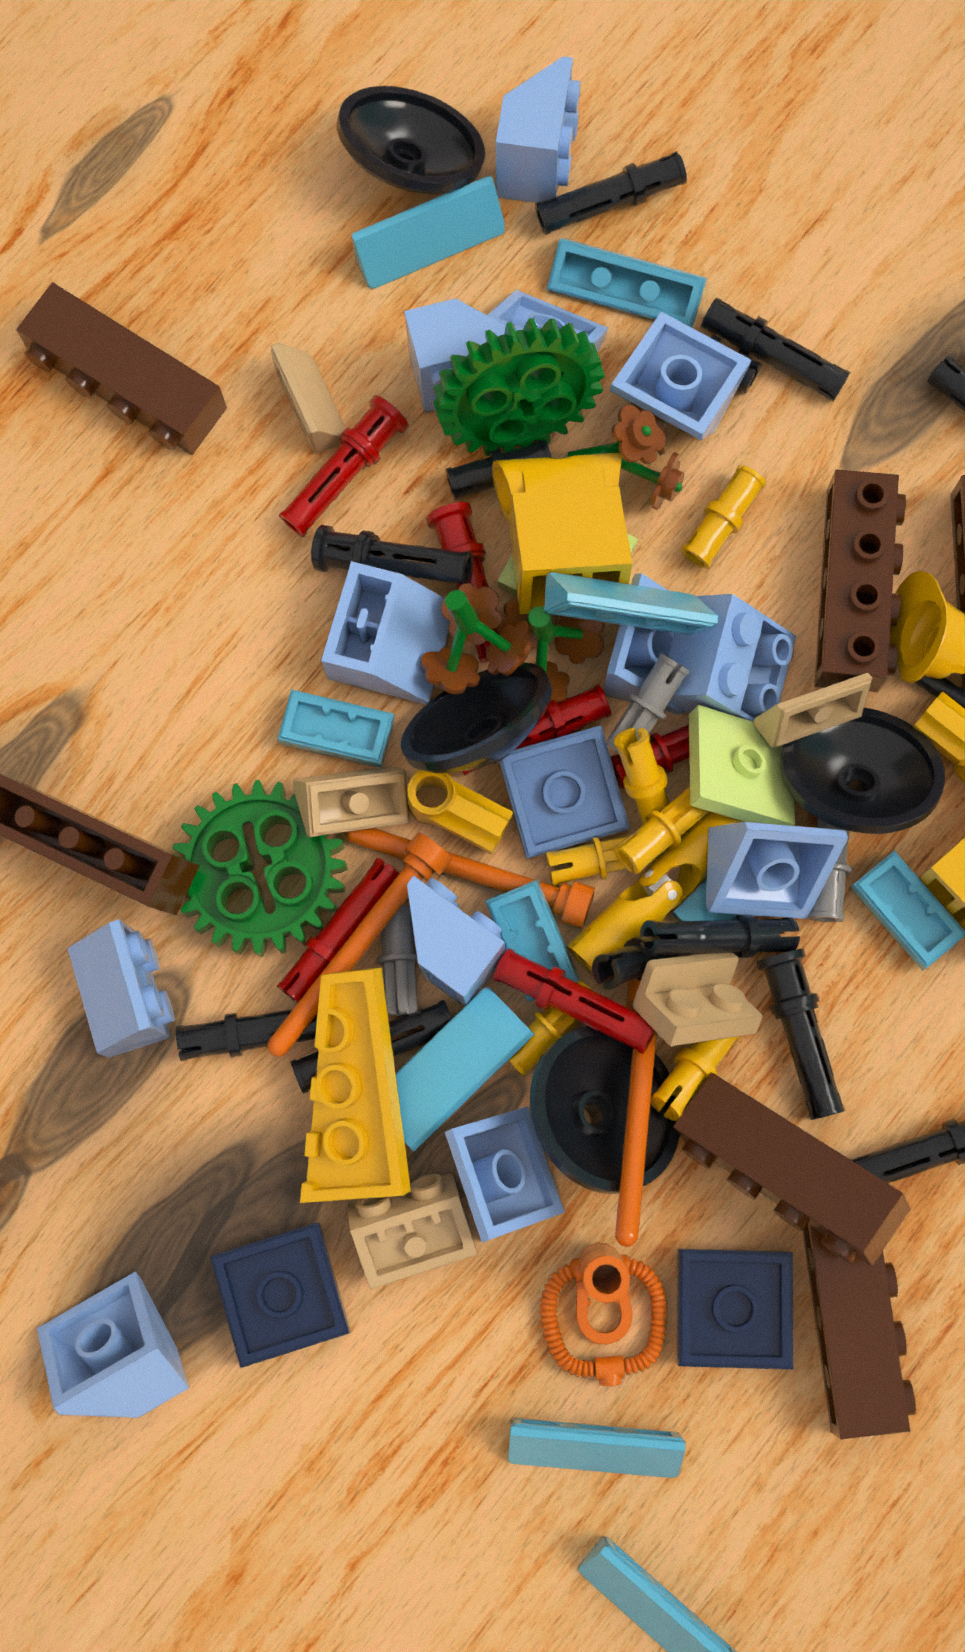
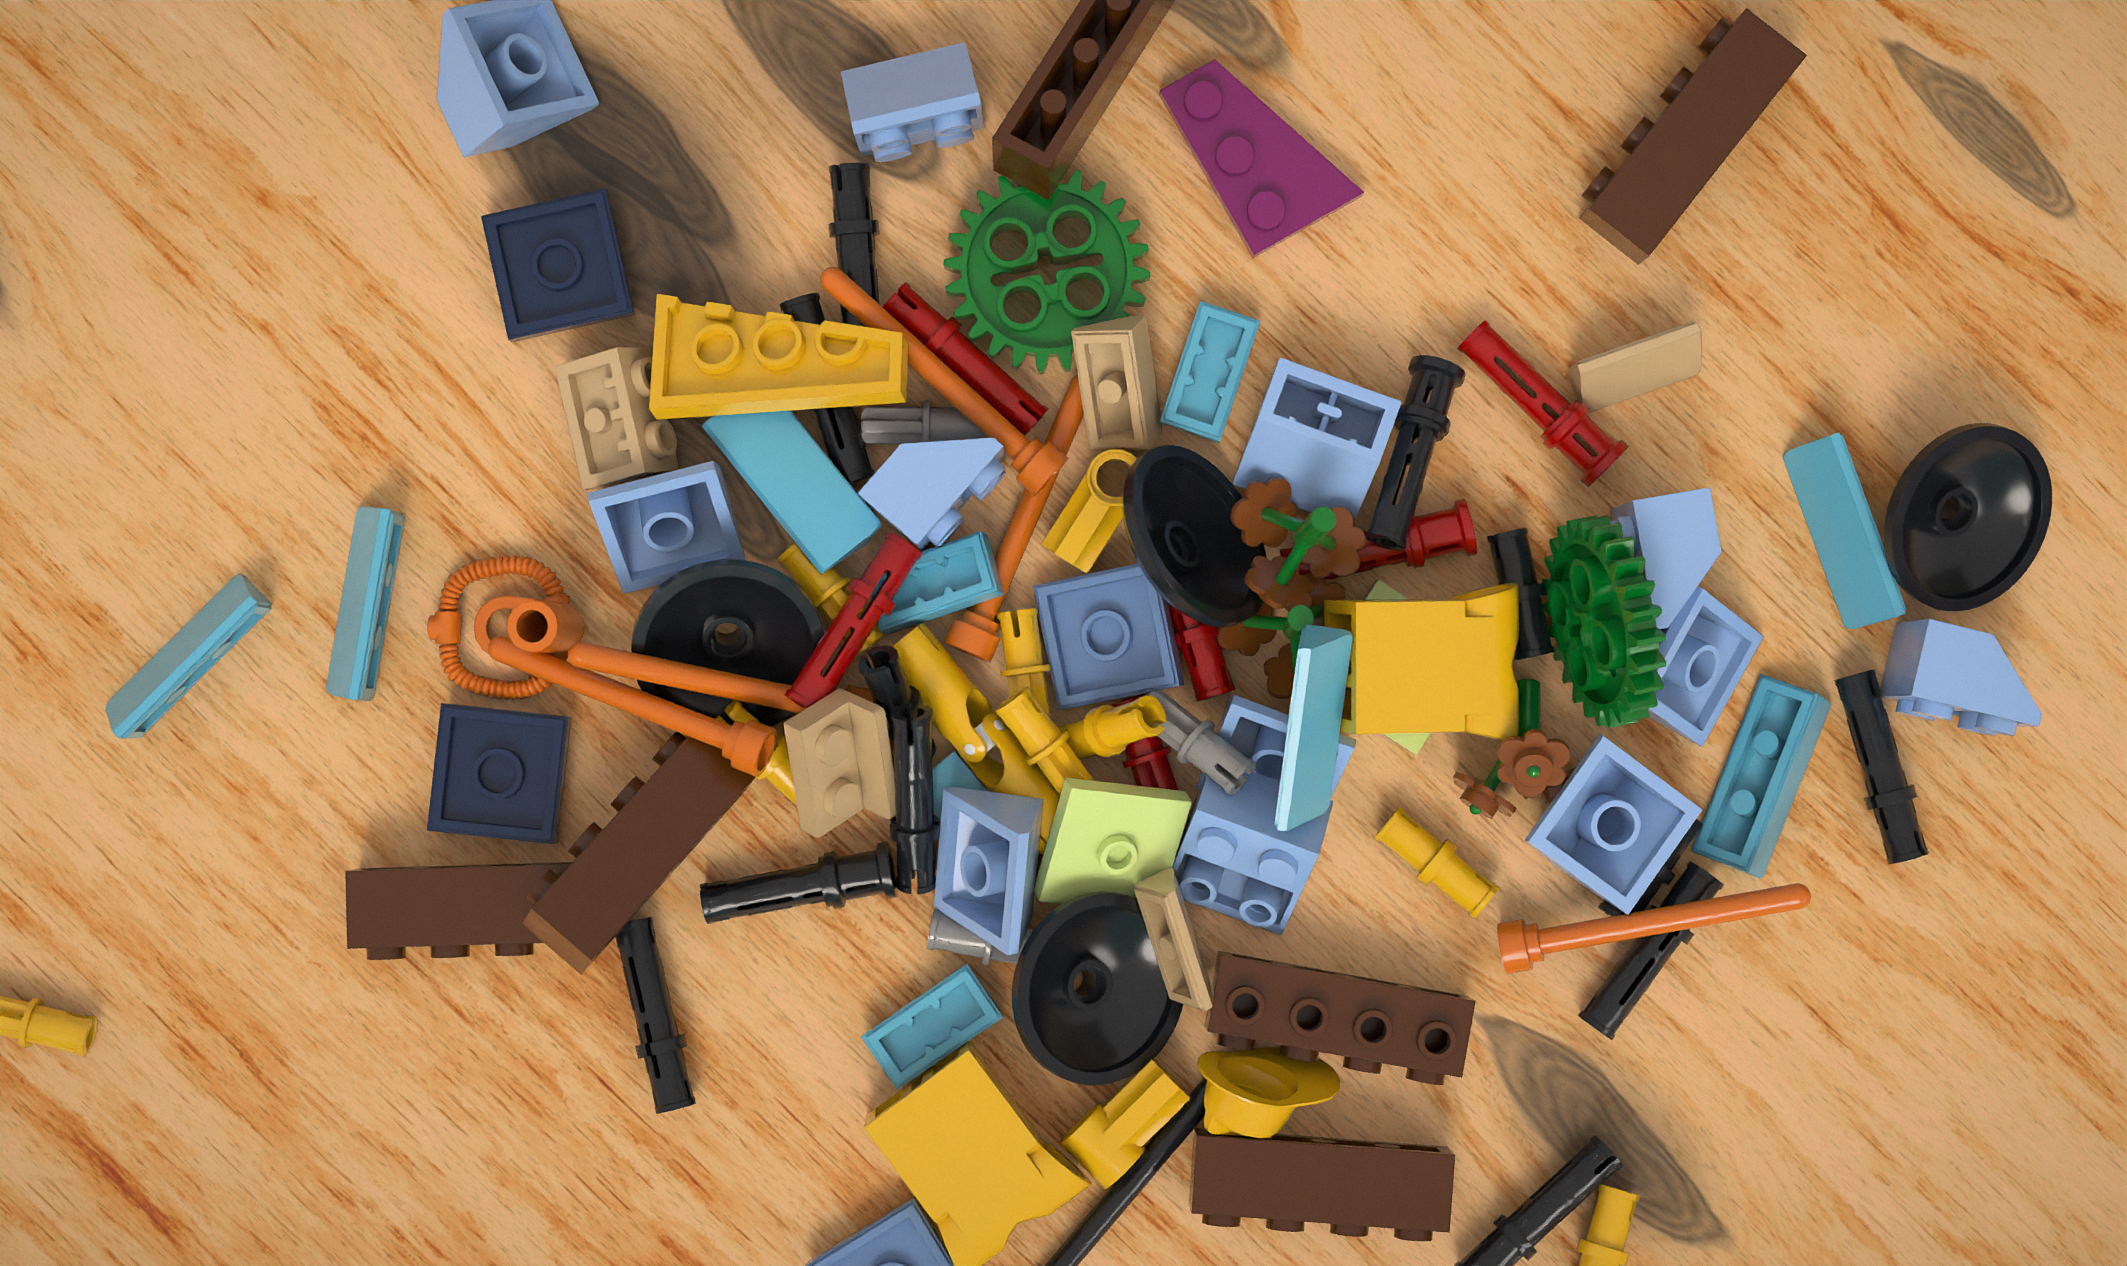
camera: 85 degrees right, 10 degrees up
none -> orange piece [488,636,777,777]
none -> magenta wing [1159,59,1364,258]
none -> orange piece [1497,883,1811,974]

